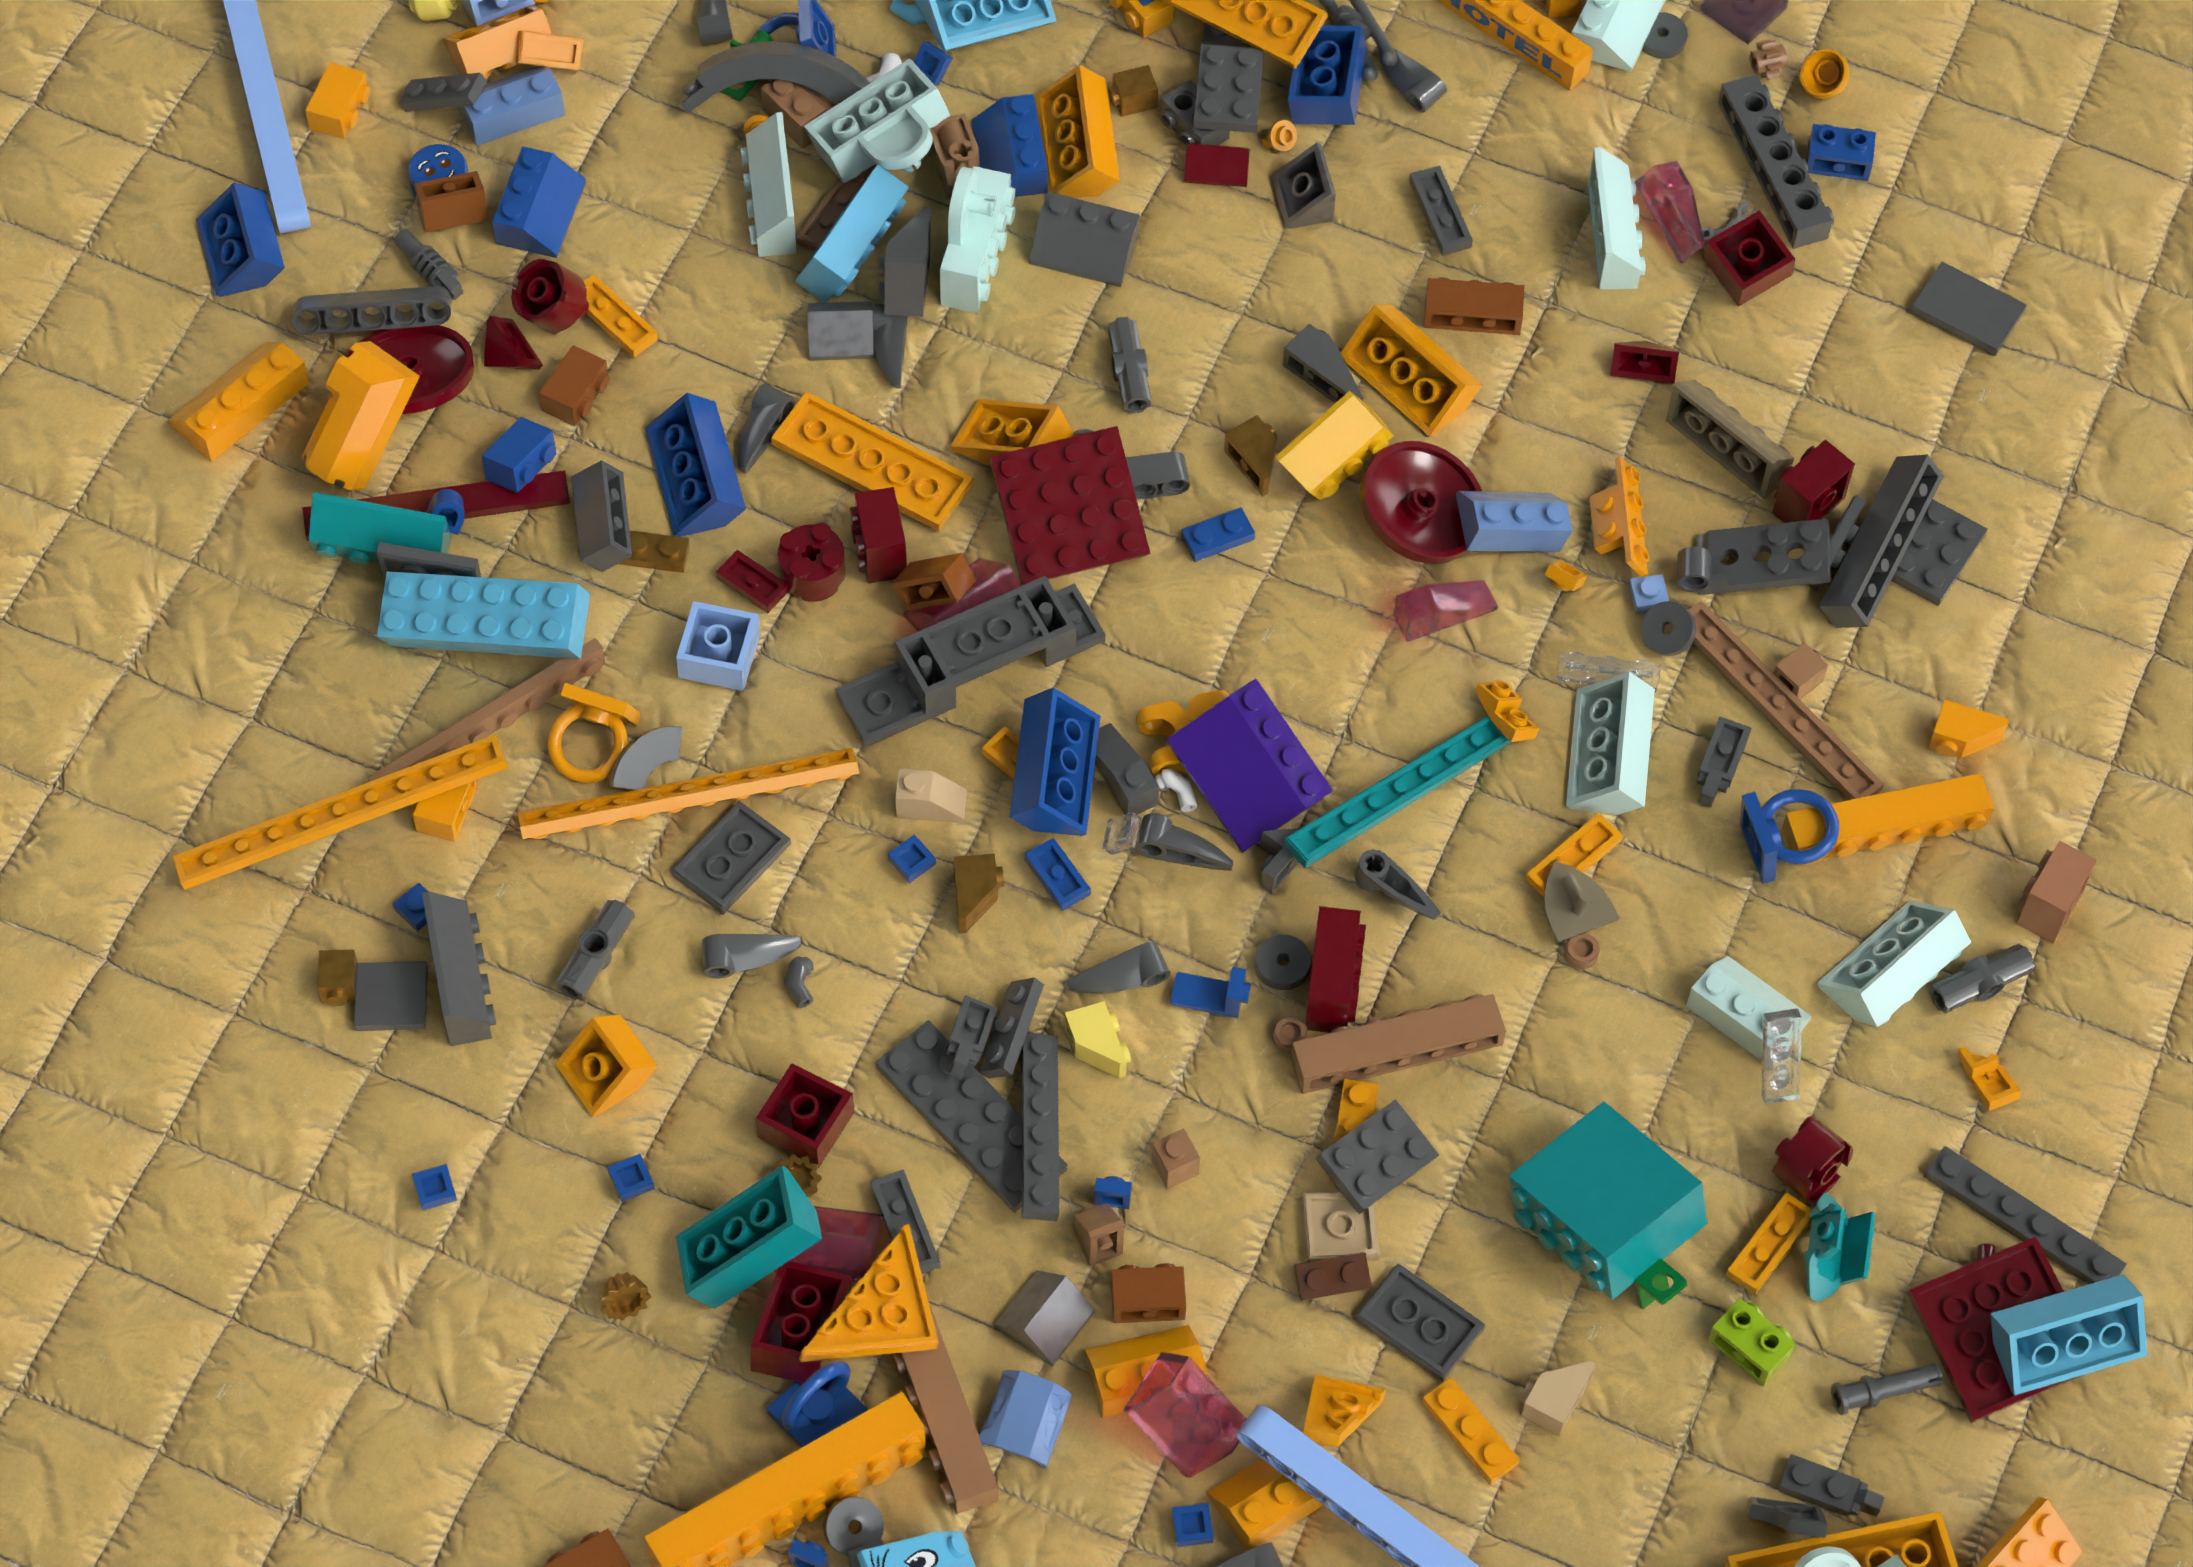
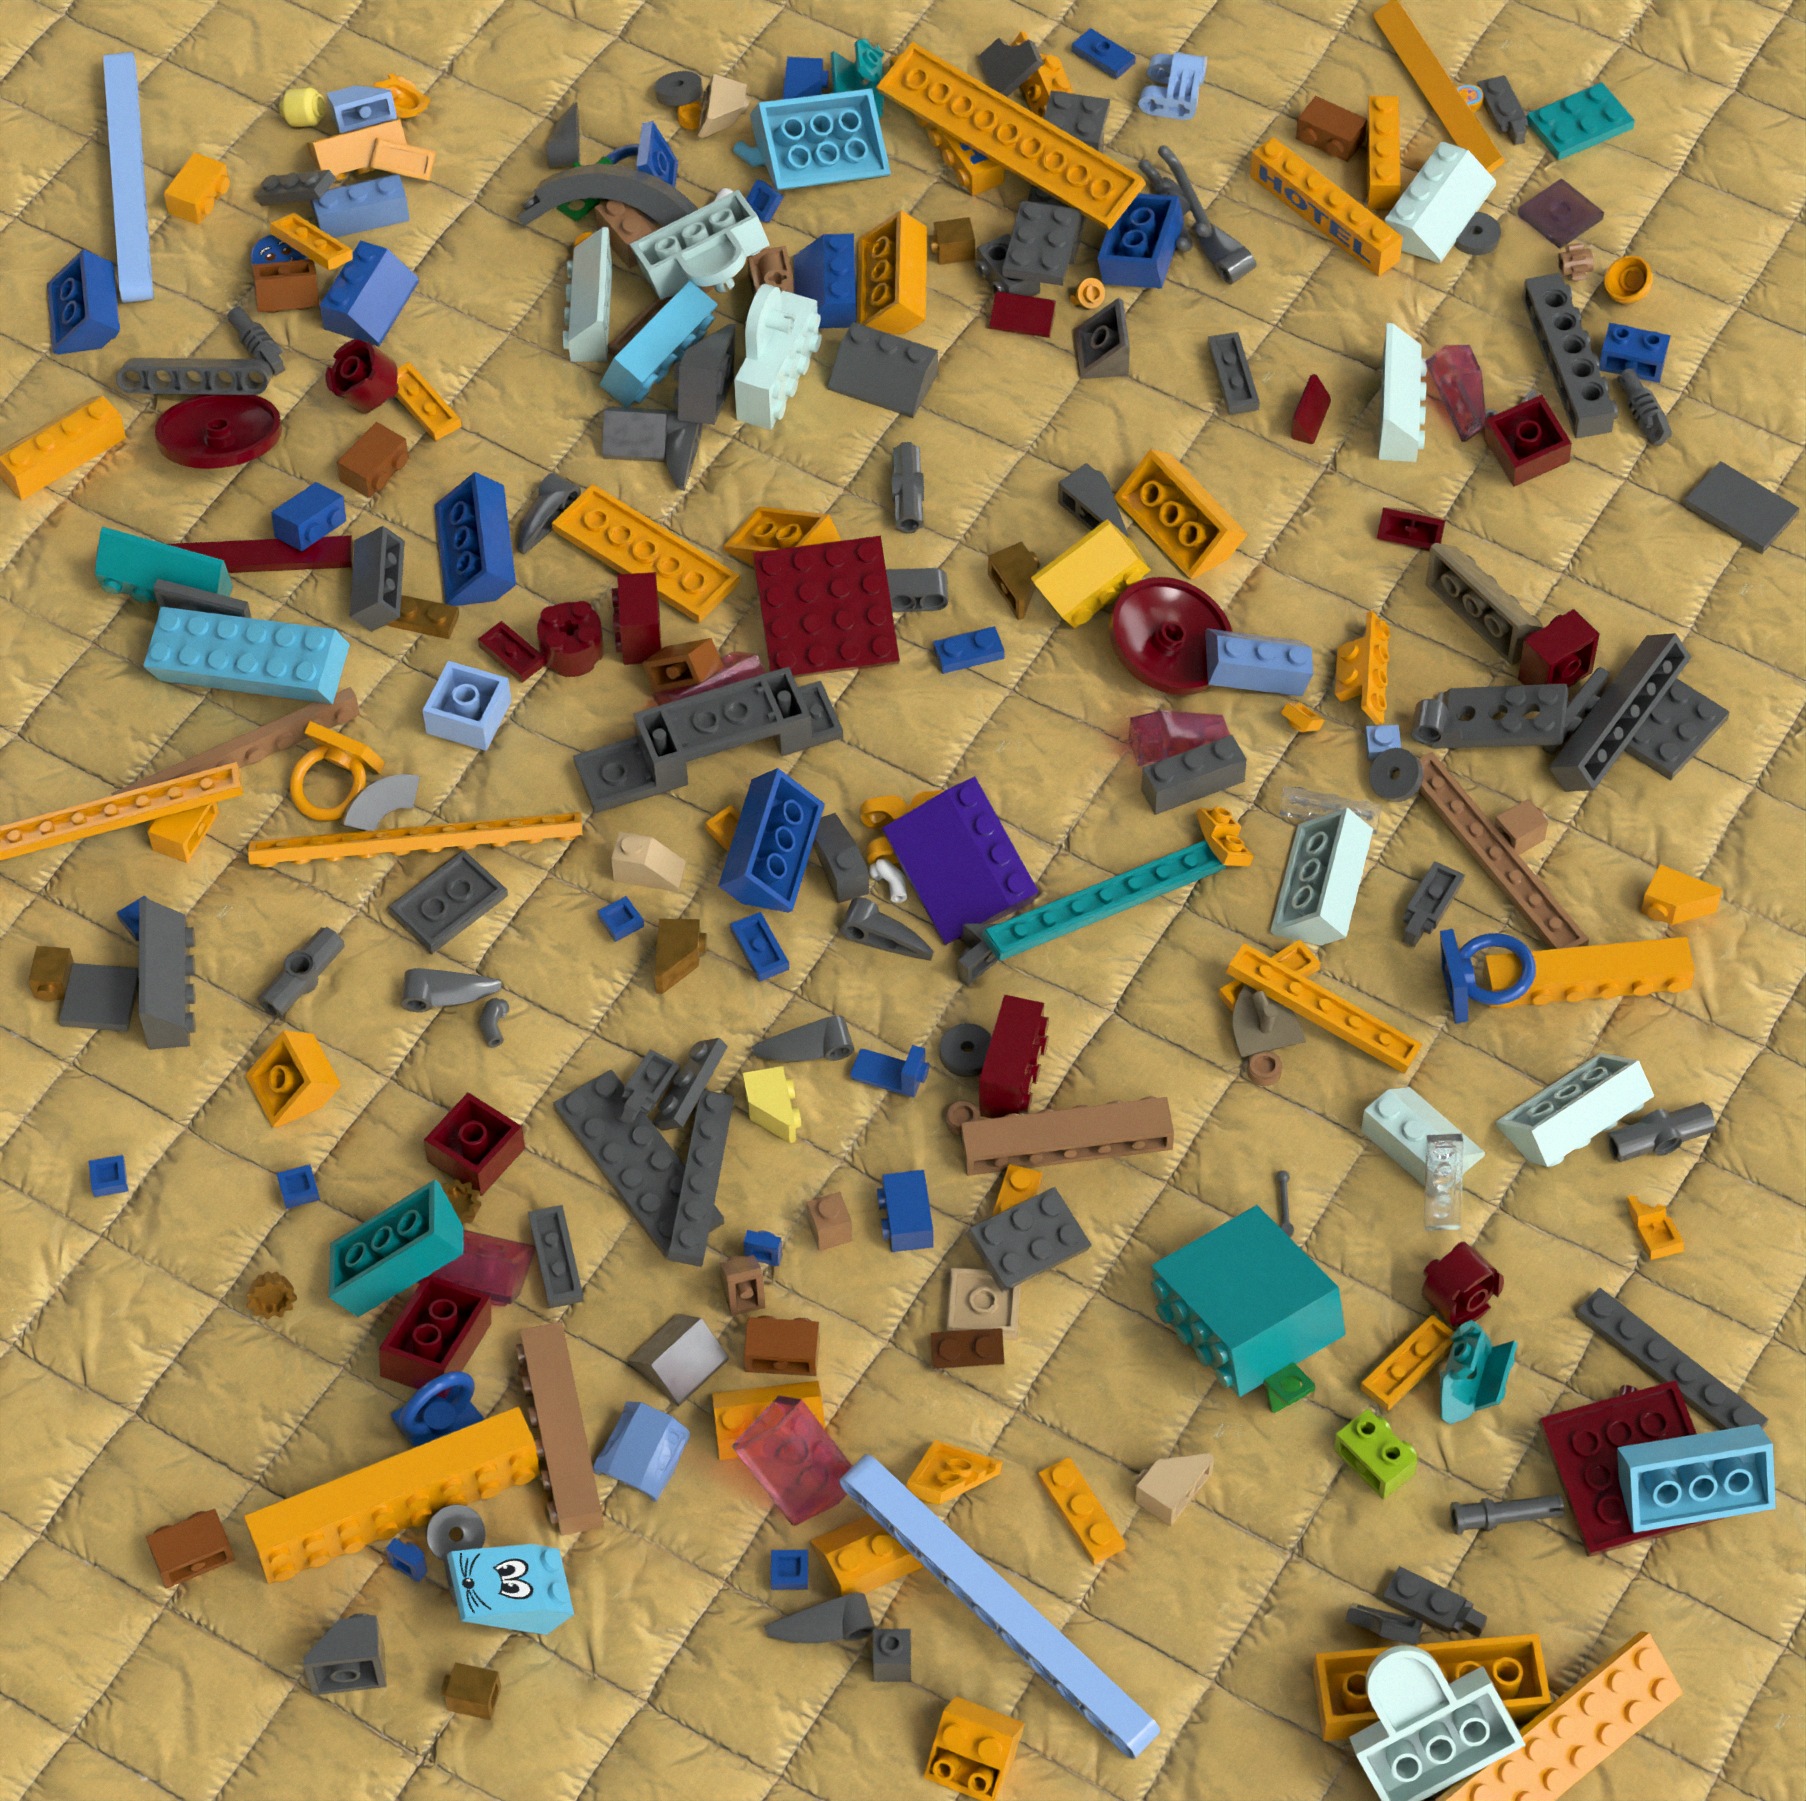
camera: 10 degrees right, 5 degrees down
light orange brick [302,341,420,491] -> none
blue plate [426,489,465,535] -> none
dark red slope [484,316,543,370] -> none
light orange tile [799,1224,939,1362] -> none
clear plate [1102,812,1142,855] -> none
dark grey piece [1355,849,1441,920] -> none
dark grey tile [1355,1263,1485,1382] -> none
dark orange brick [1424,277,1524,335] -> none
nougat brick [2016,841,2097,944] -> none
none -> light orange plate [270,213,353,271]
none -> blue brick [877,1170,934,1252]
none -> dark grey brick [1141,735,1247,815]
none -> light orange plate [1226,943,1422,1074]
none -> dark grey hinge [1276,1170,1294,1237]
none -> dark red slope [1291,374,1331,444]
none -> dark grey hinge [1617,368,1672,446]

